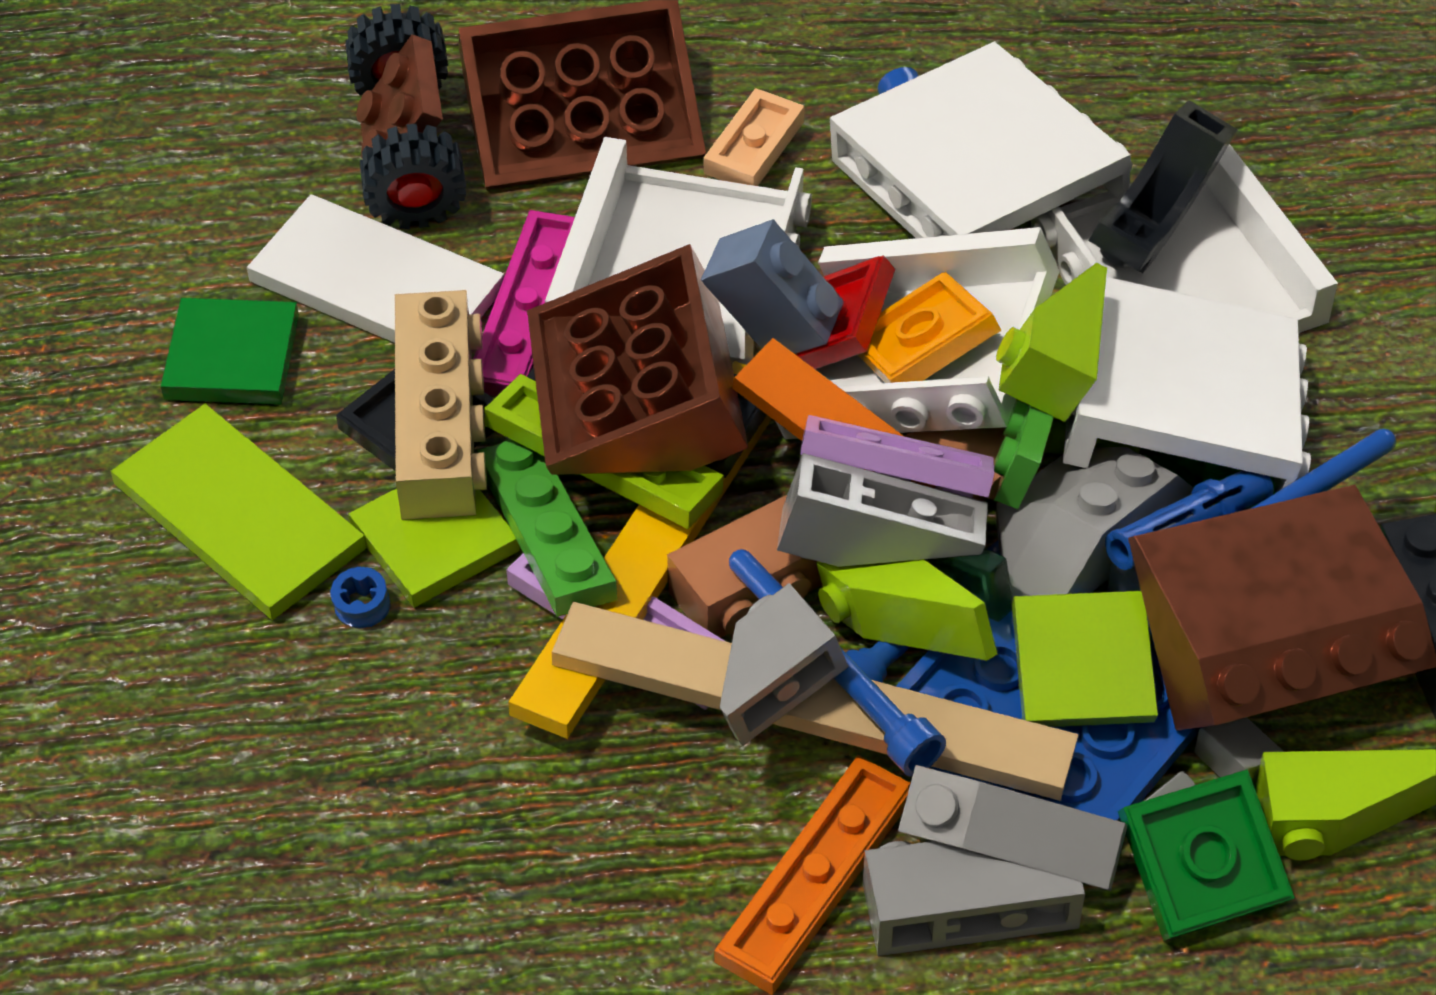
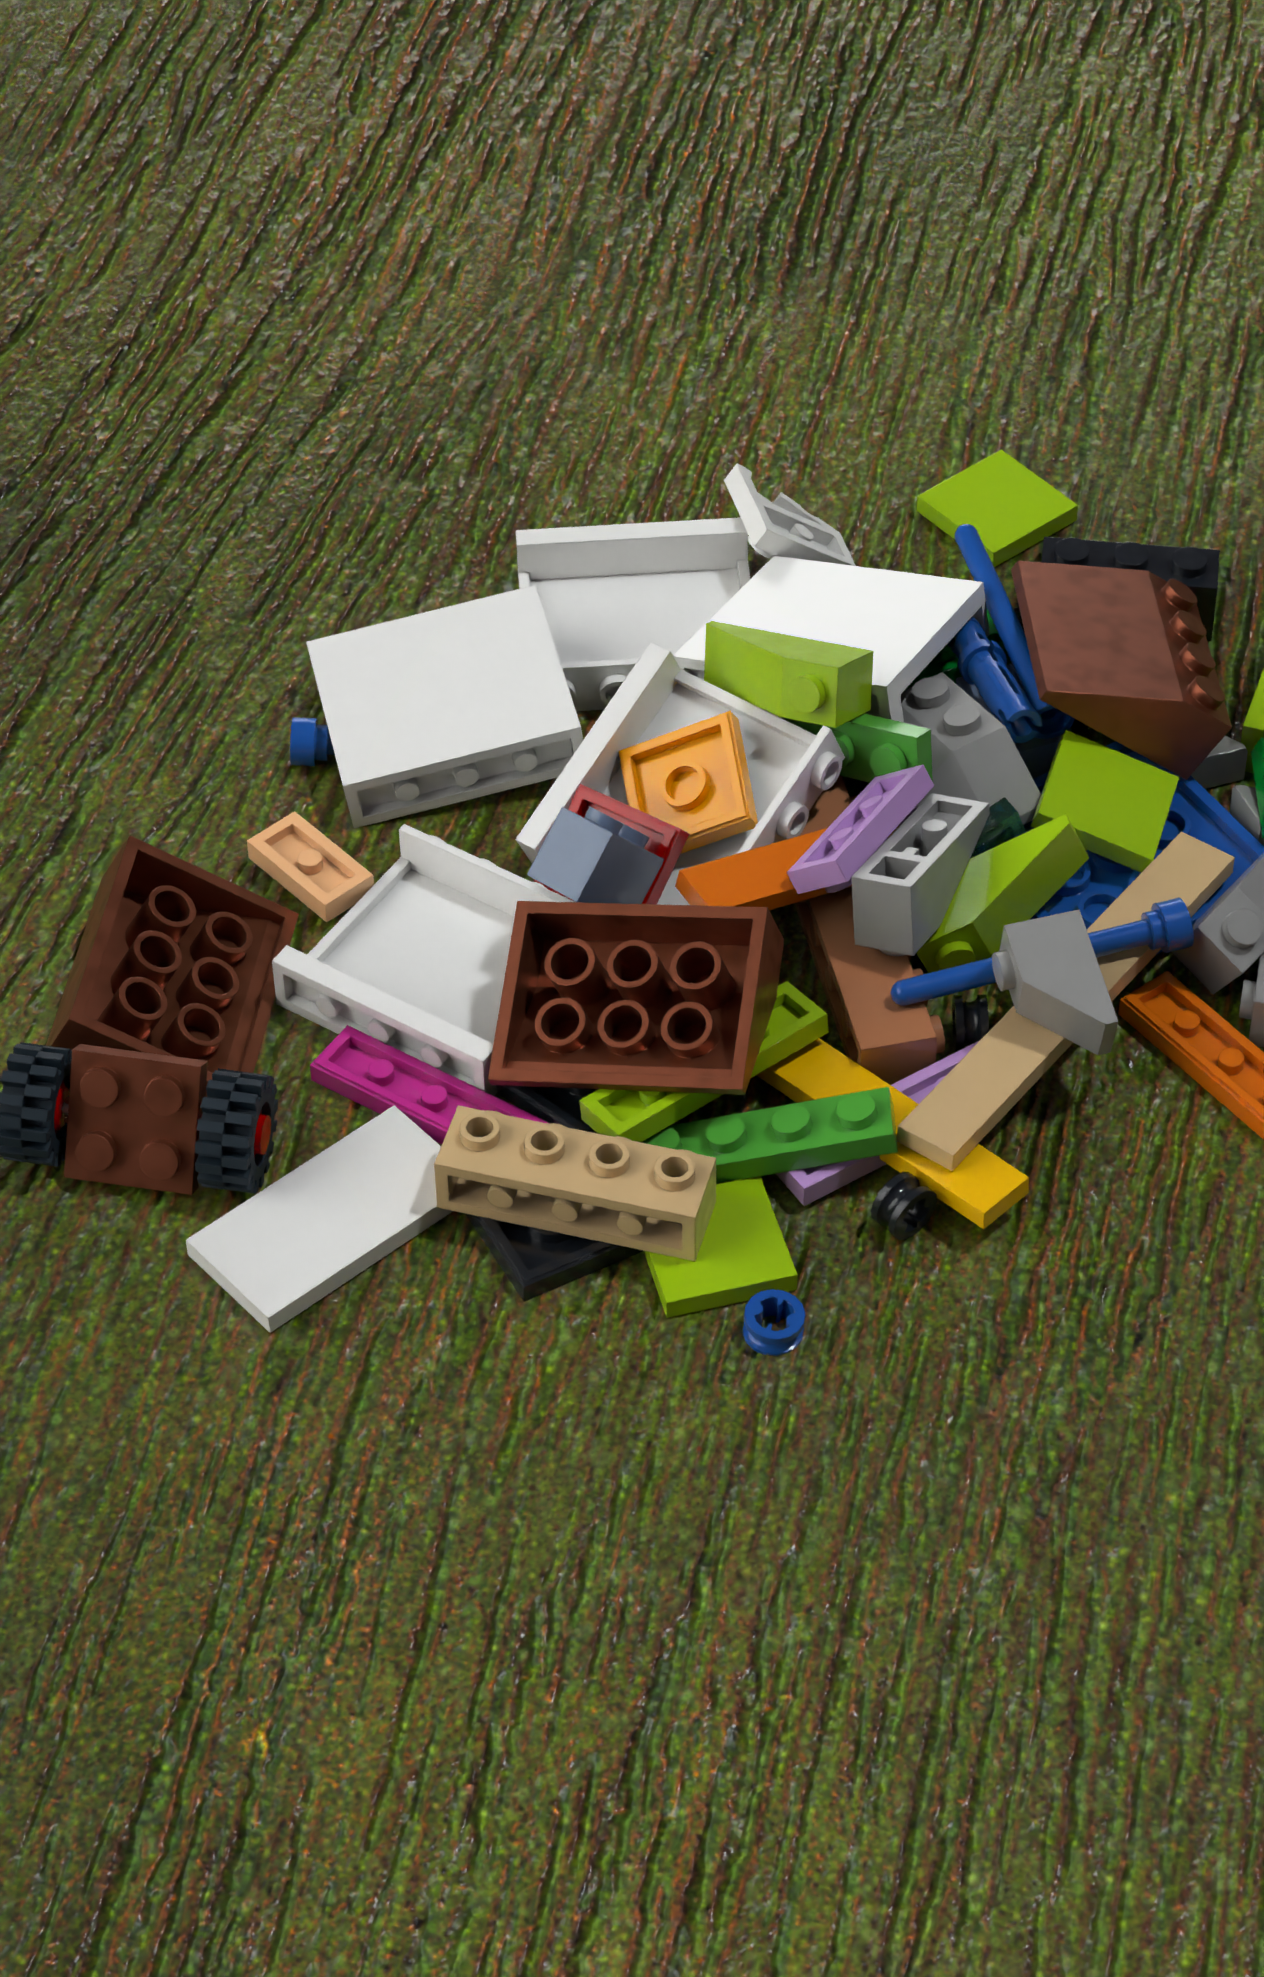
camera: 70 degrees left, 5 degrees down
lime tile [111,404,367,621] -> none
green tile [161,298,299,404] -> none
black arch [1088,100,1238,274] -> none
none -> white wing [724,464,856,566]
none -> black bush [871,1172,937,1240]

